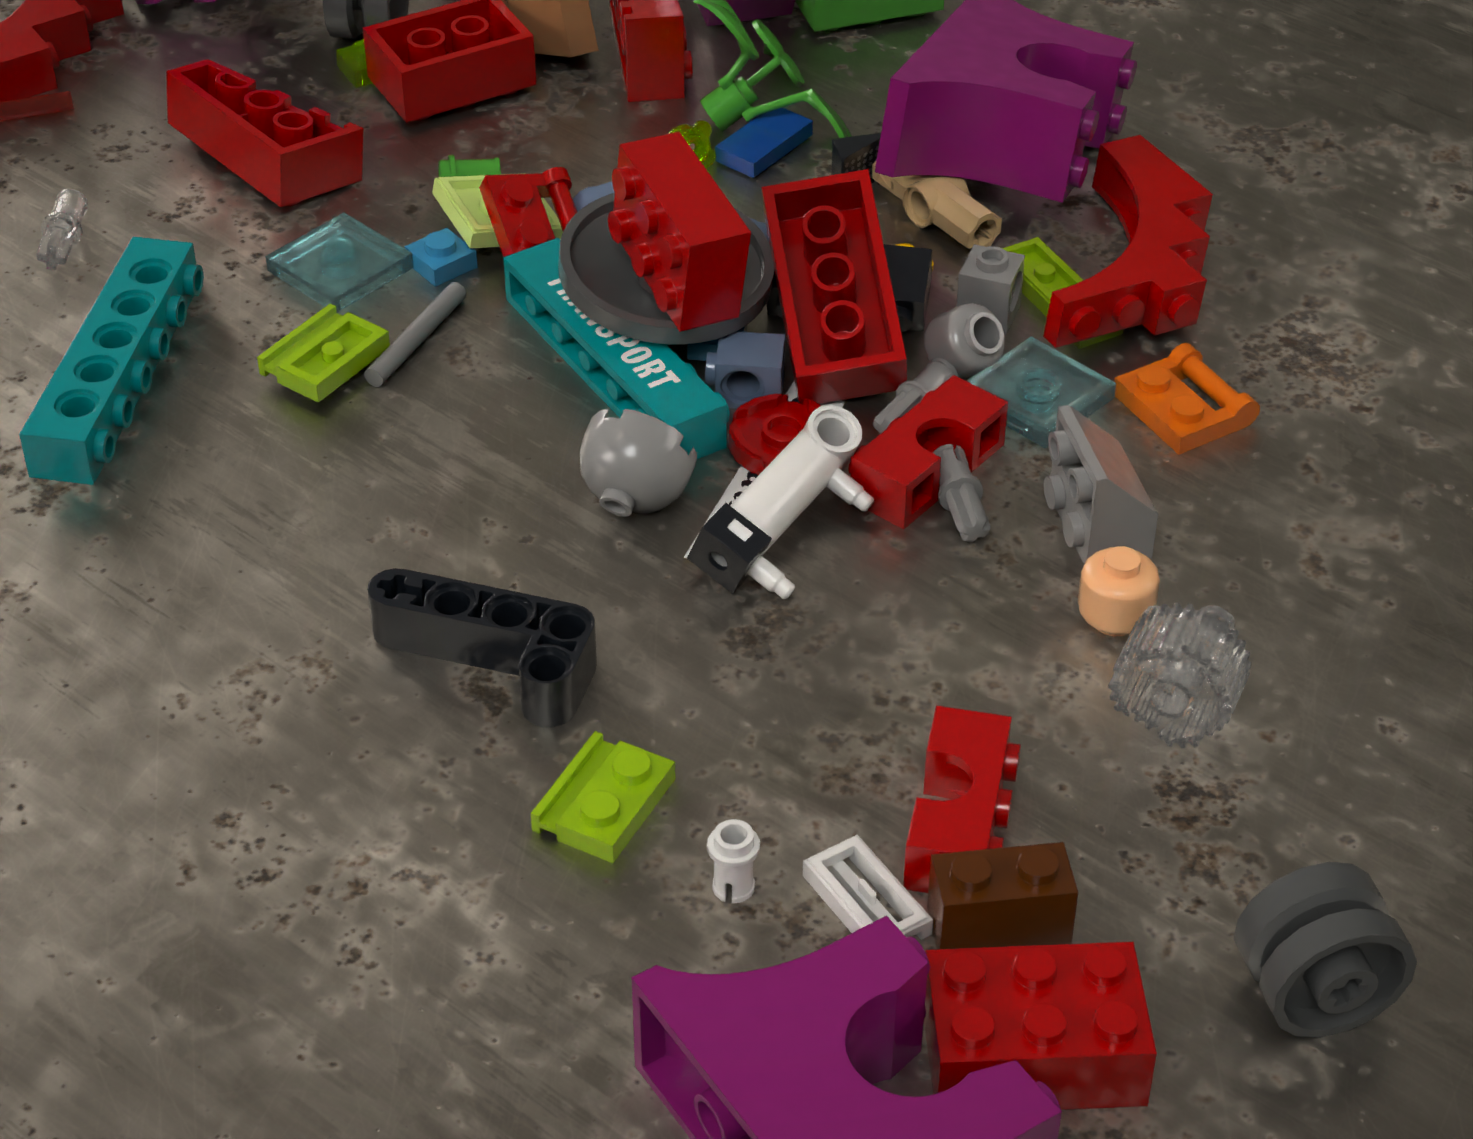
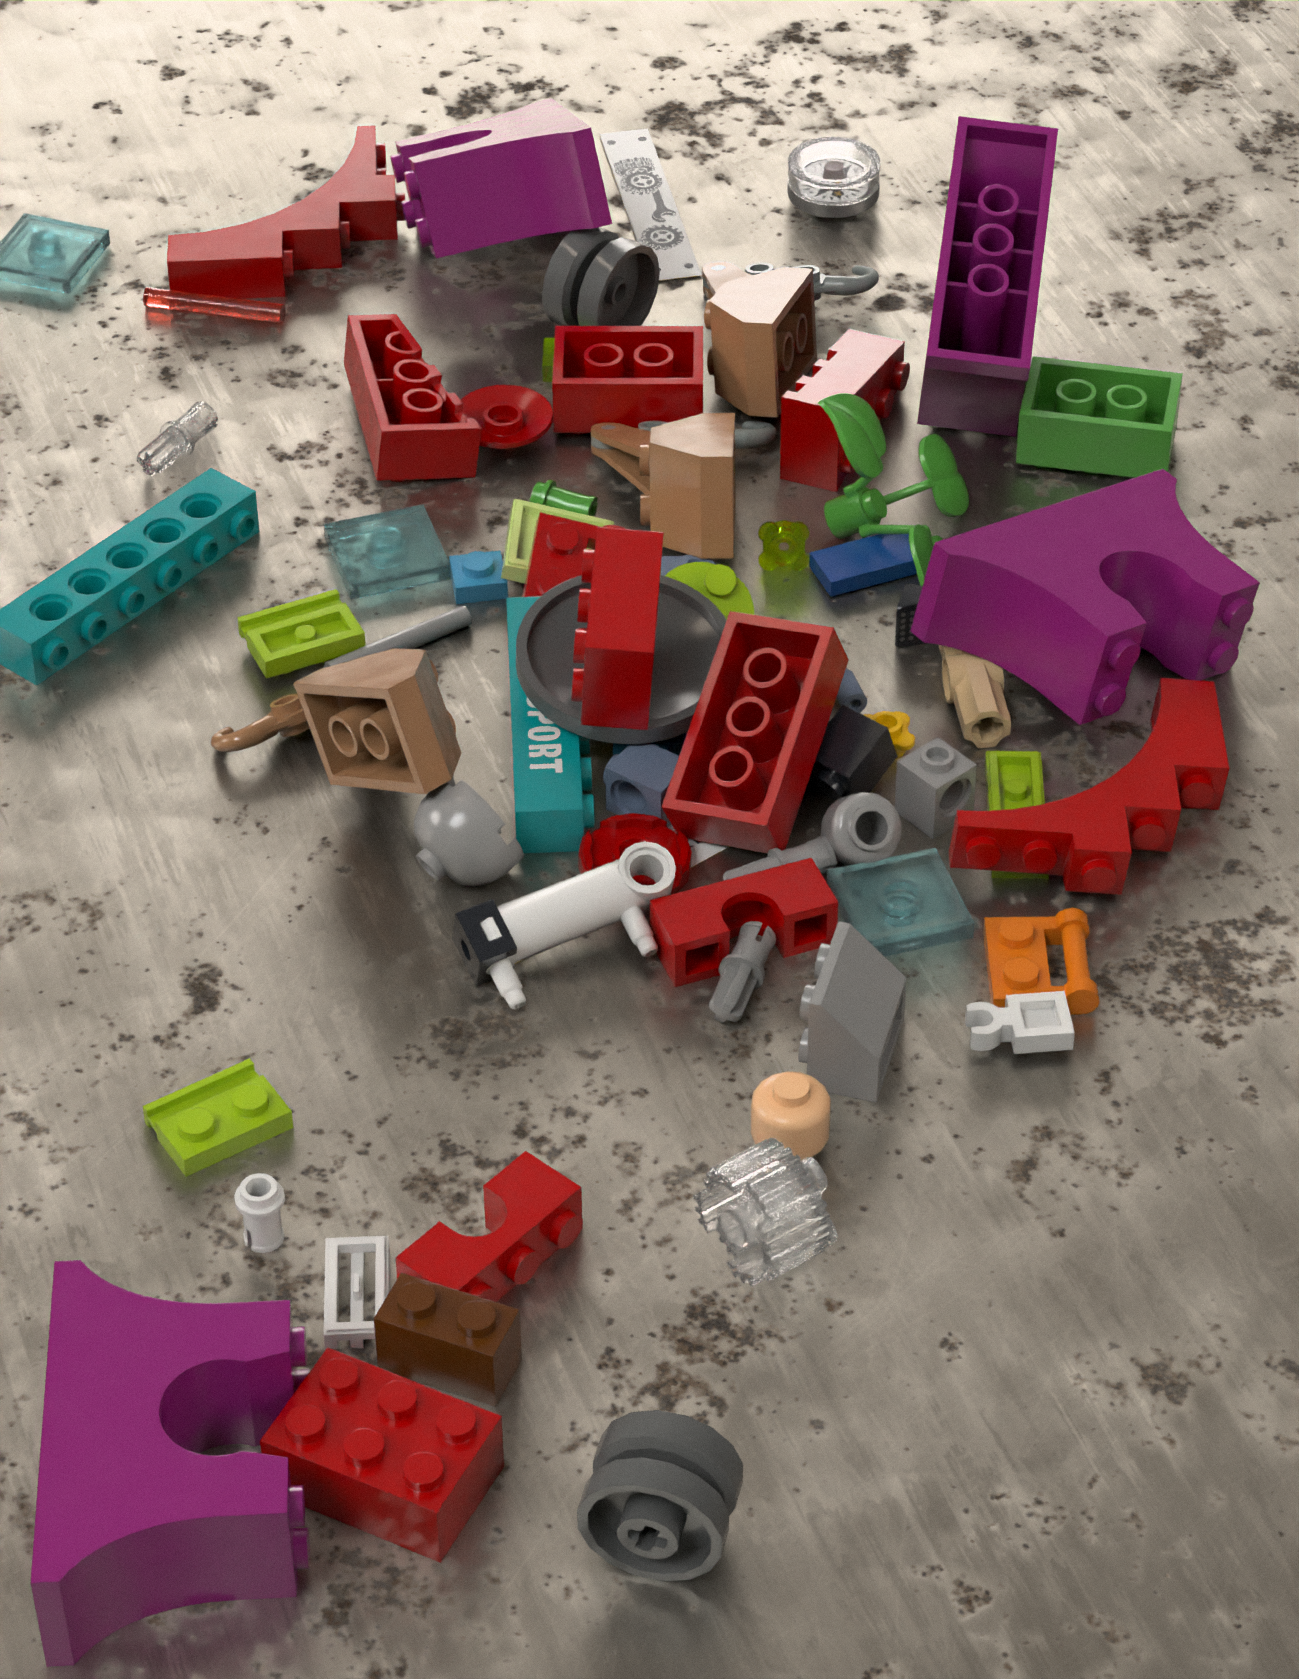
camera: 30 degrees right, 0 degrees up
black beam [367,568,597,727] -> none
none -> medium nougat slope [211,648,462,794]
none -> red dish [460,385,553,449]
none -> medium nougat slope [591,413,777,559]
none -> white plate [965,991,1075,1054]

